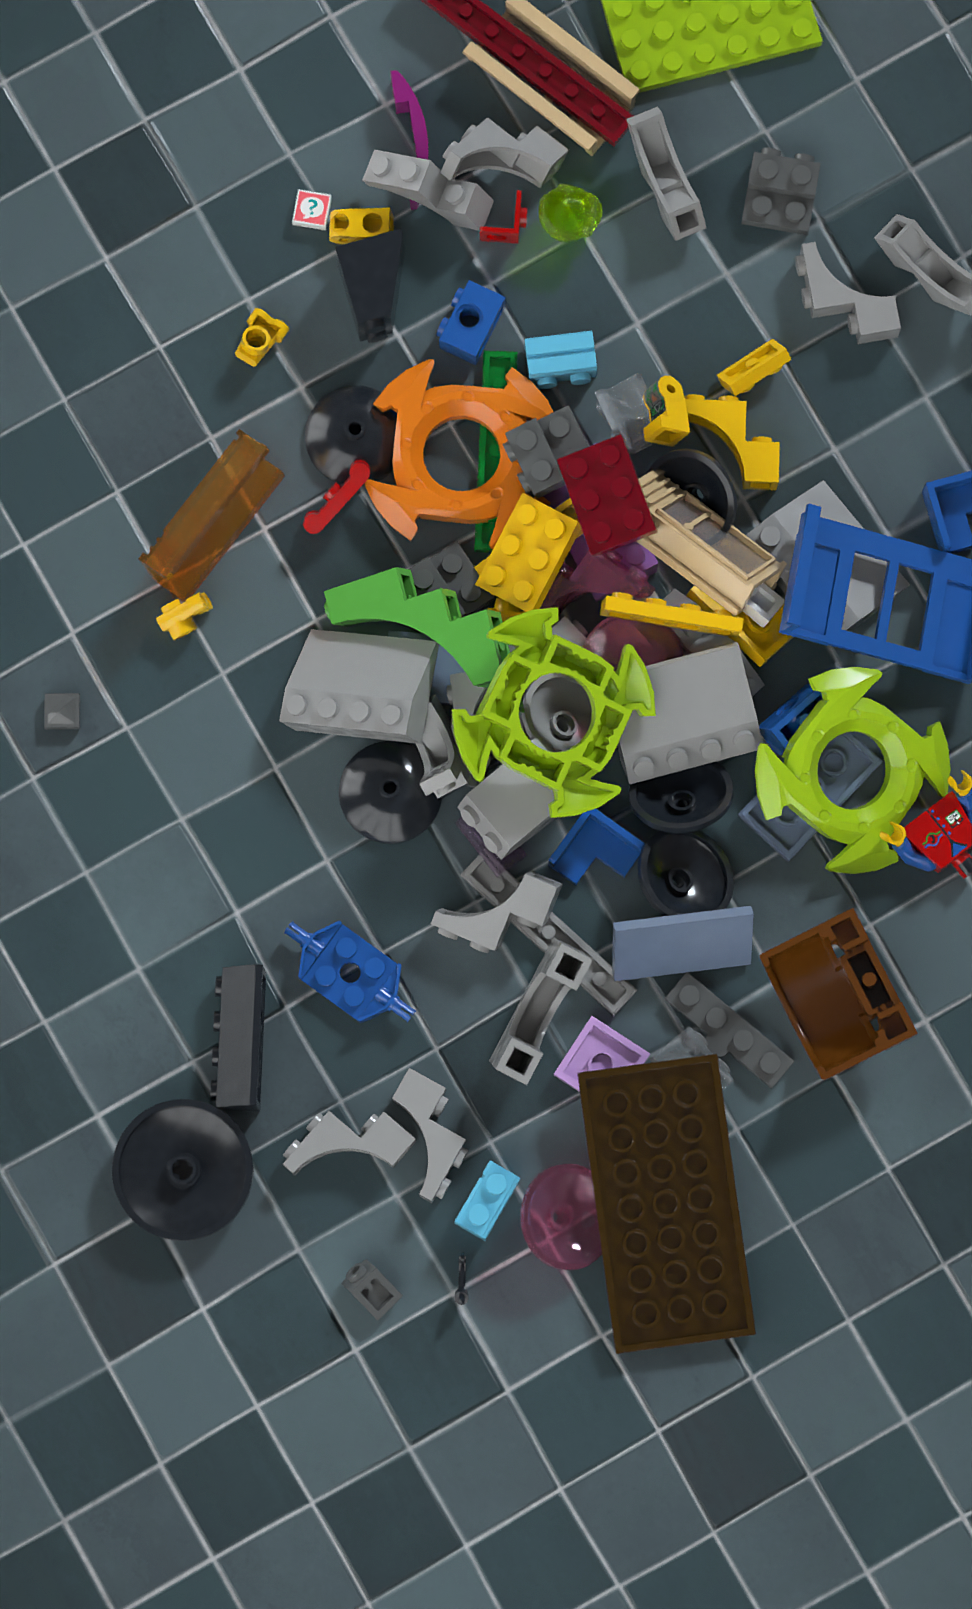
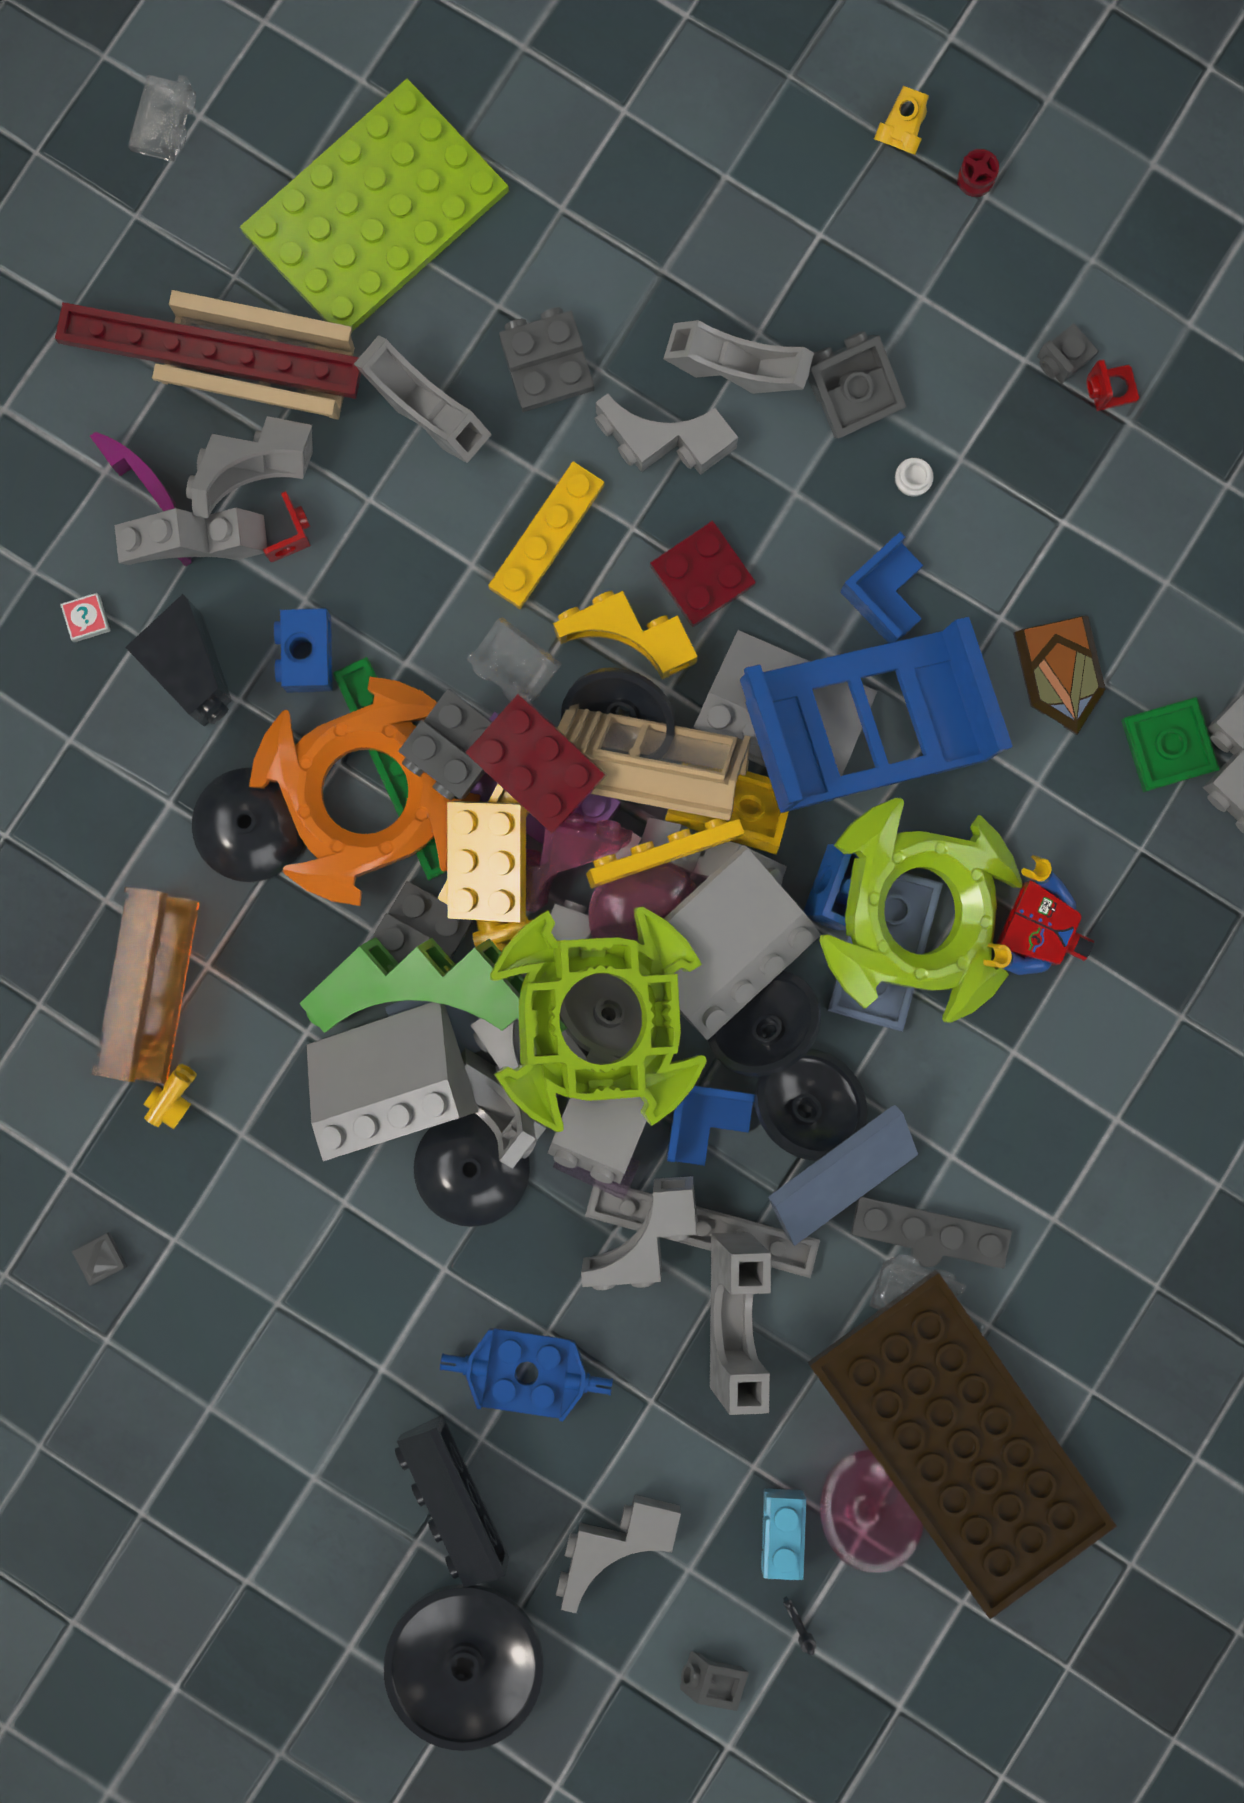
camera: 30 degrees left, 5 degrees up
yellow plate [235,308,289,367] -> none
red plate [303,459,370,534] -> none
yellow leg [329,208,394,244] -> none
light grey arch [392,1068,469,1203] -> none
medium azure brick [524,331,597,389] -> none
clear neon green hair [538,184,603,242] -> none
lavender plate [554,1016,650,1092] -> none
yellow leg [643,376,690,447] -> none
yellow plate [717,338,792,396] -> none
white plate [743,583,785,628] -> none
reddish brown piece [760,908,918,1080] -> none
none -> yellow plate [488,461,605,609]
none -> dark red plate [650,520,756,628]

